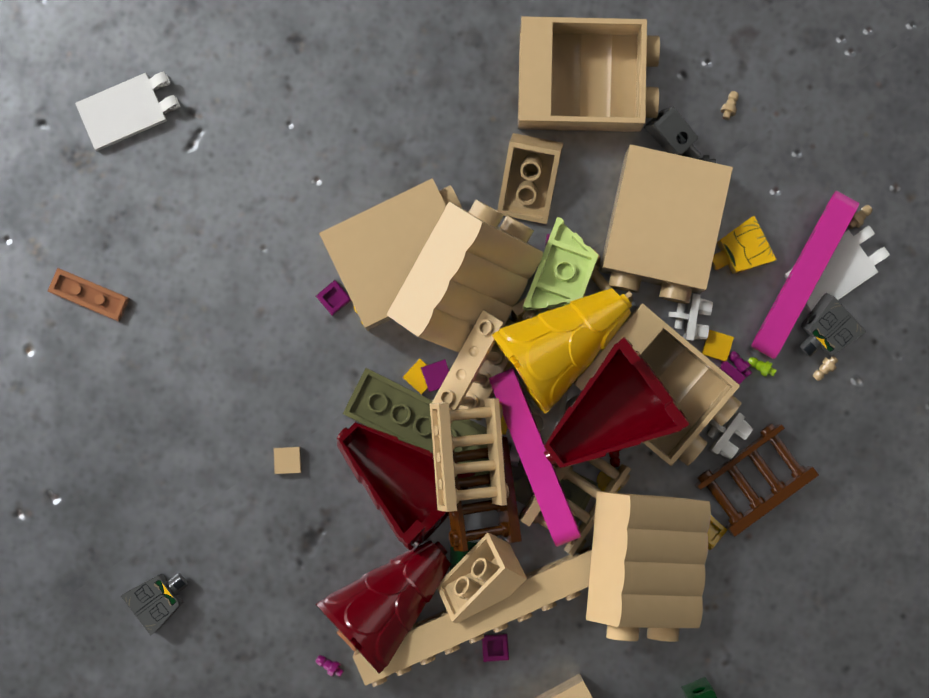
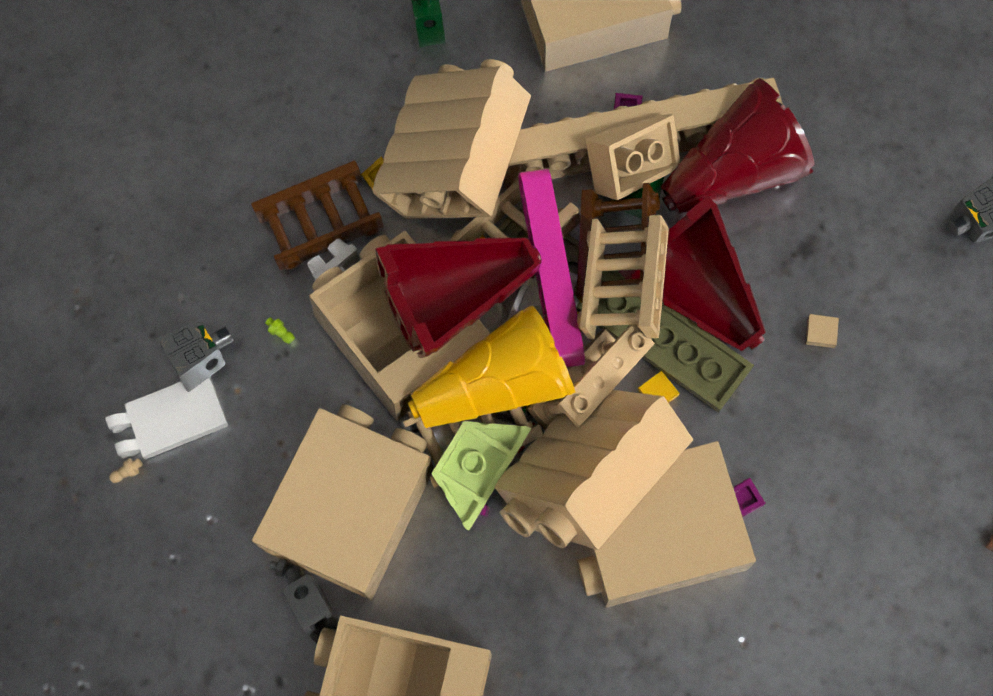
camera: 165 degrees left, 15 degrees down
magenta piece [315,655,344,677] -> none
magenta tile [421,359,449,392] -> none
tan slope [497,133,563,224] -> none
white hips [668,294,713,342] -> none
yellow tile [701,330,734,361] -> none
yellow torso [712,215,777,274] -> none
magenta tile [718,361,746,384] -> none
tan piece [721,91,739,120] -> none
magenta piece [728,351,752,378] -> none
dark pink beam [751,191,860,359] -> none
tan piece [813,355,839,381] -> none

